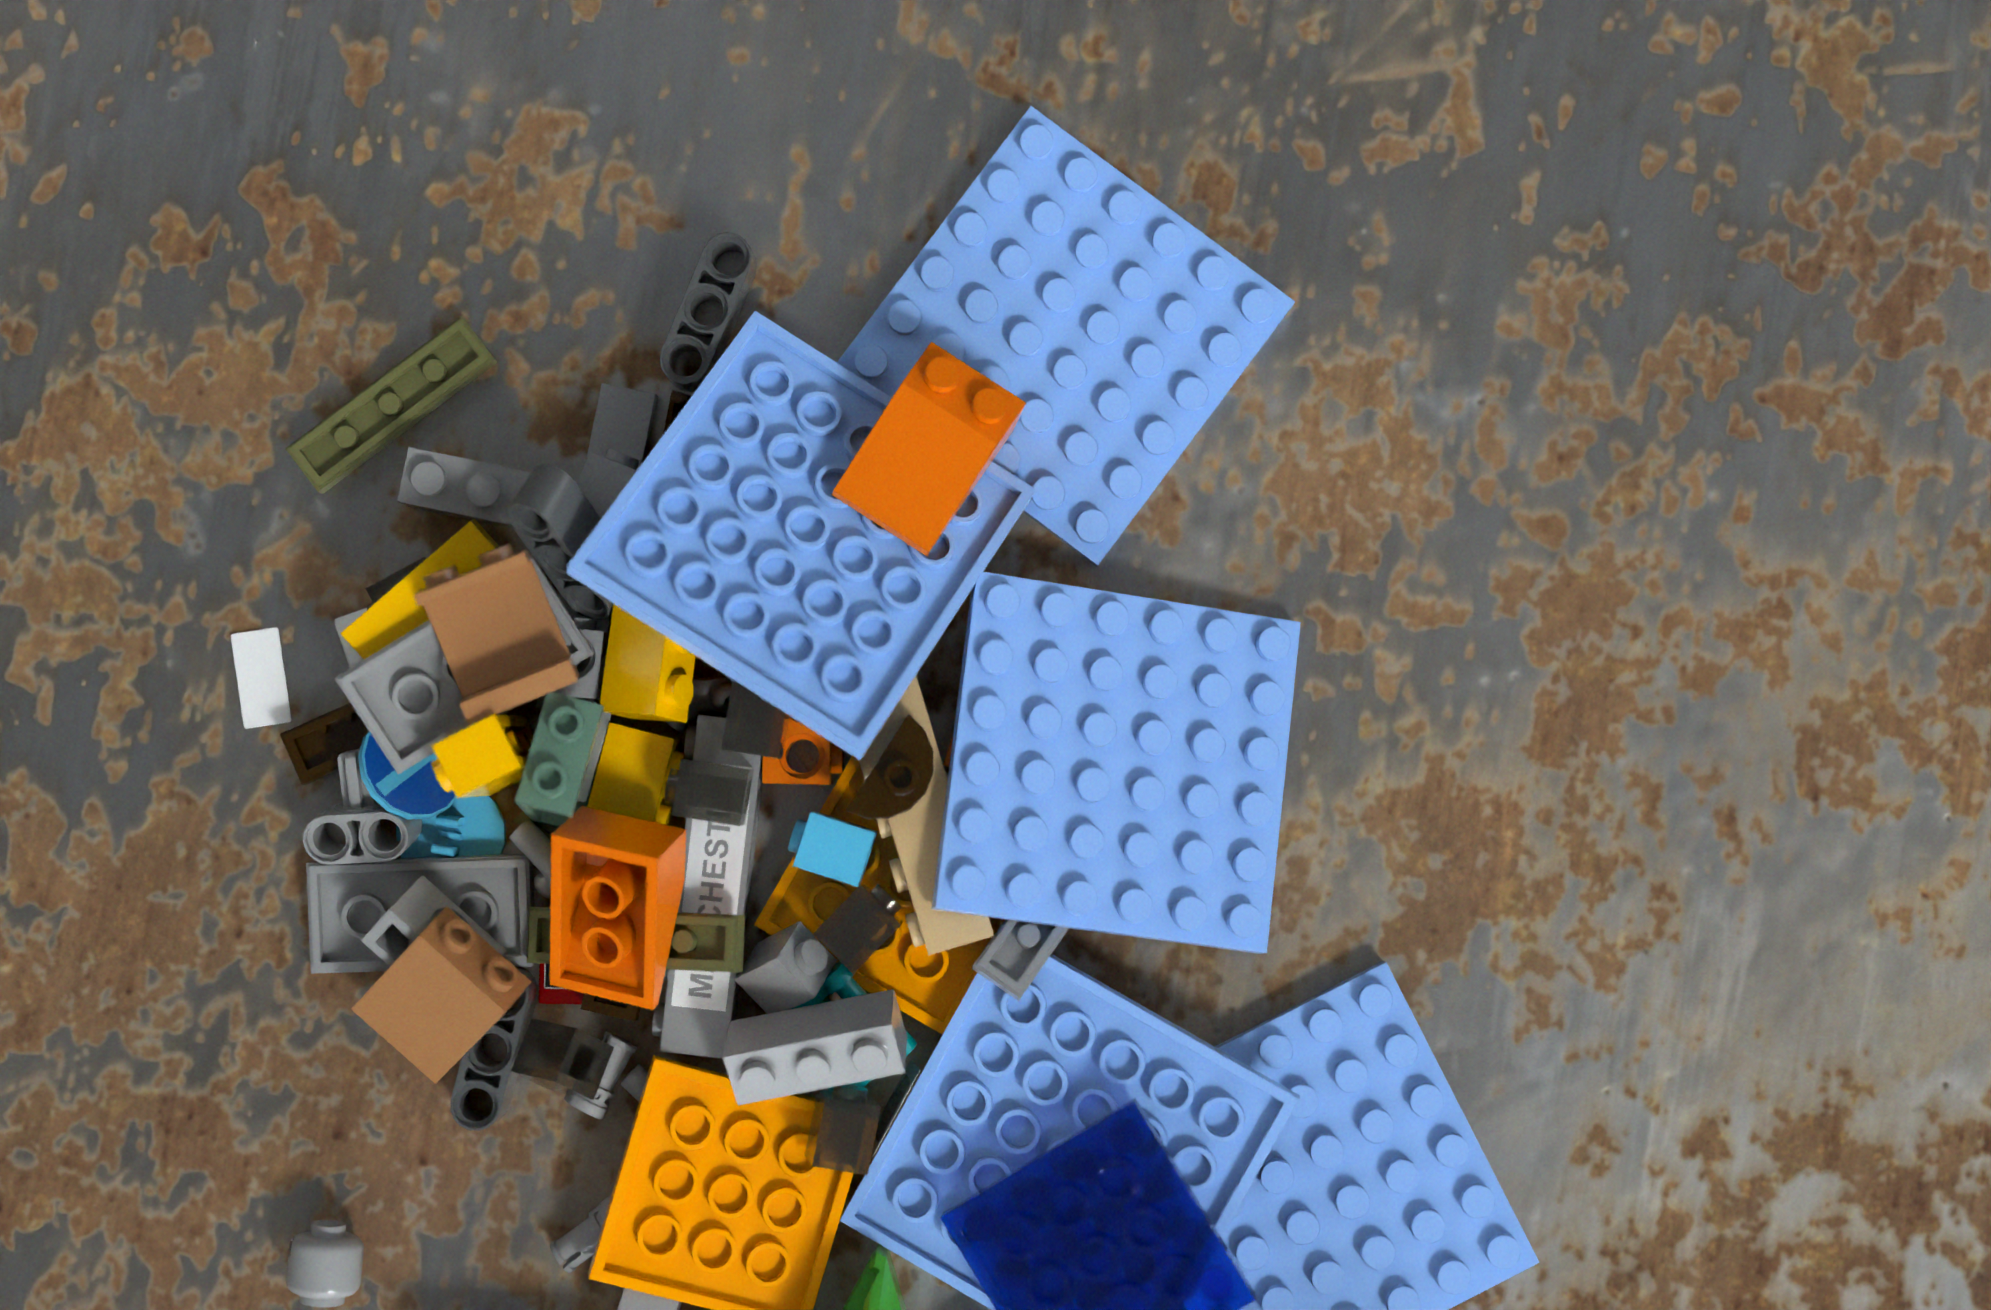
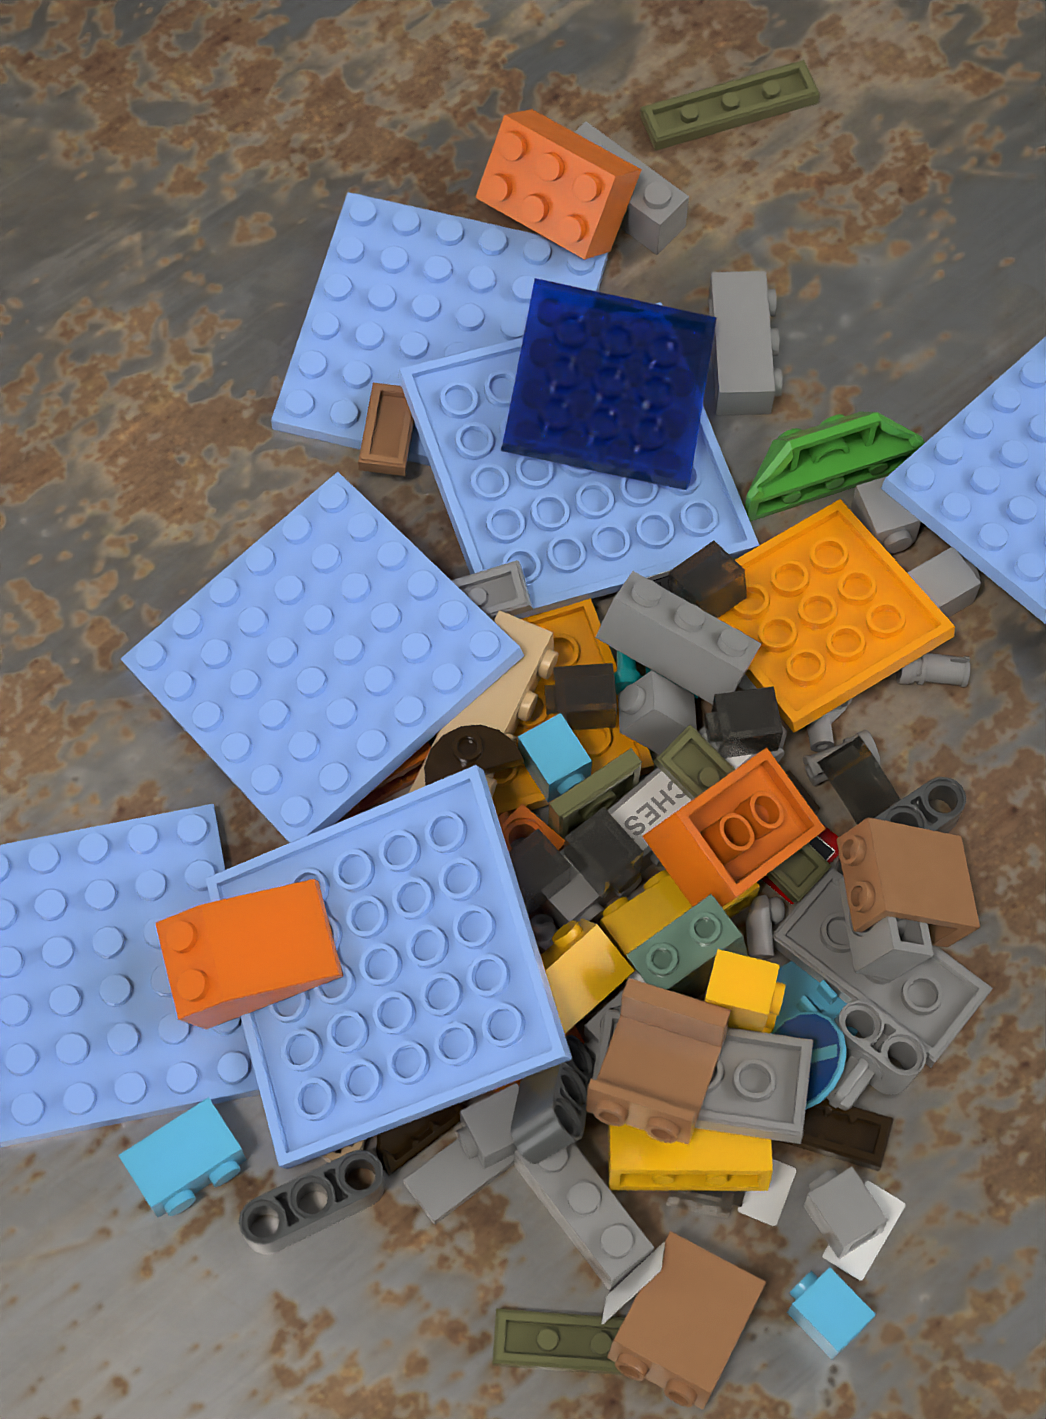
camera: 140 degrees left, 20 degrees down
none -> medium azure brick [118,1097,247,1218]
none -> medium nougat tile [358,382,415,476]
none -> olive tile [548,748,642,846]
none -> white sticker [601,1242,665,1325]
none -> medium nougat panel [607,1231,766,1410]
none -> clear smoke brick [704,686,783,758]
none -> medium azure brick [787,1267,876,1360]
none -> light grey brick [804,1166,888,1259]

